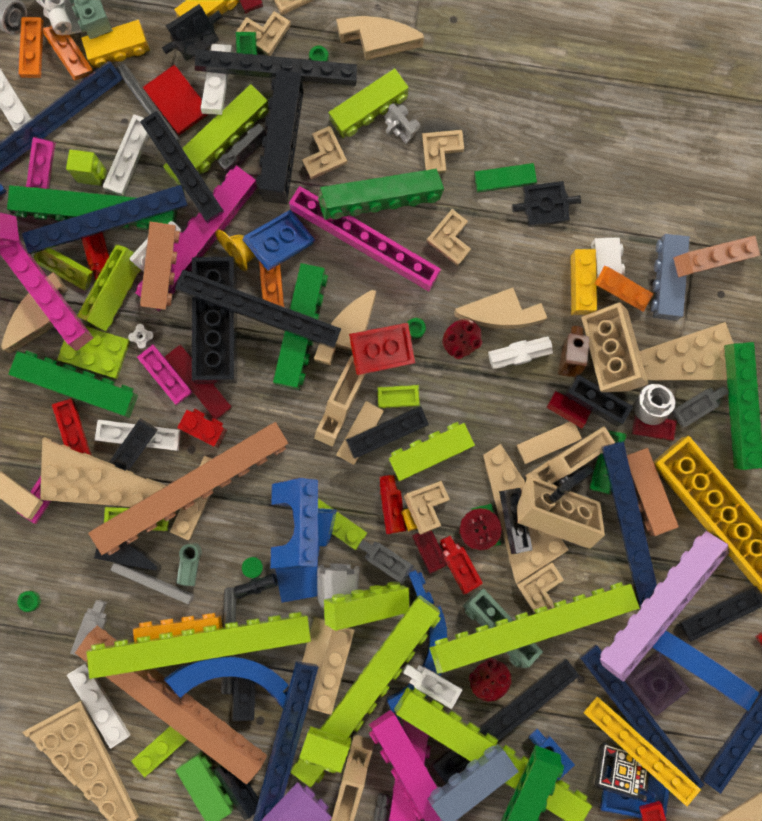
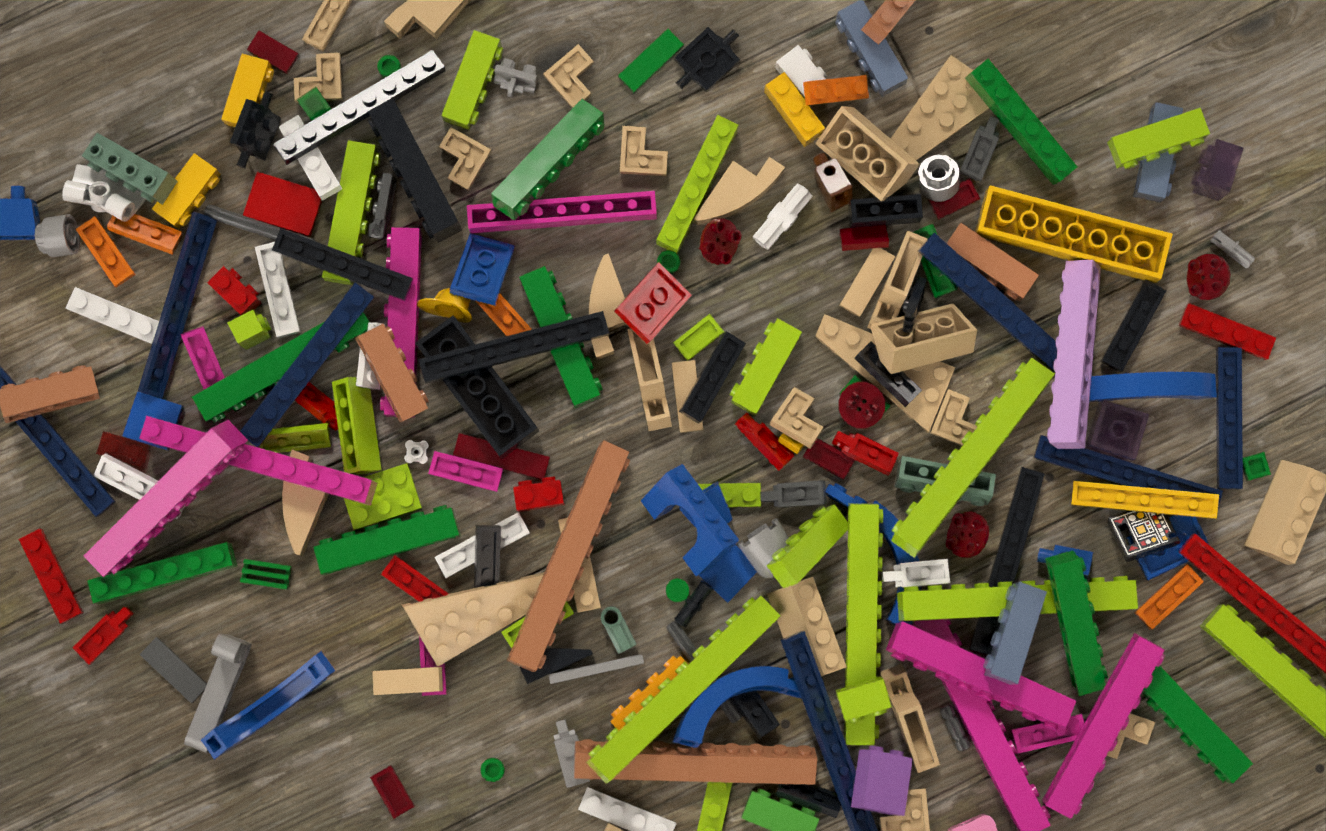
camera: 35 degrees left, 0 degrees up
none -> red brick [207,266,262,315]
none -> lime brick [656,115,739,254]
none -> green tile [1243,452,1271,481]

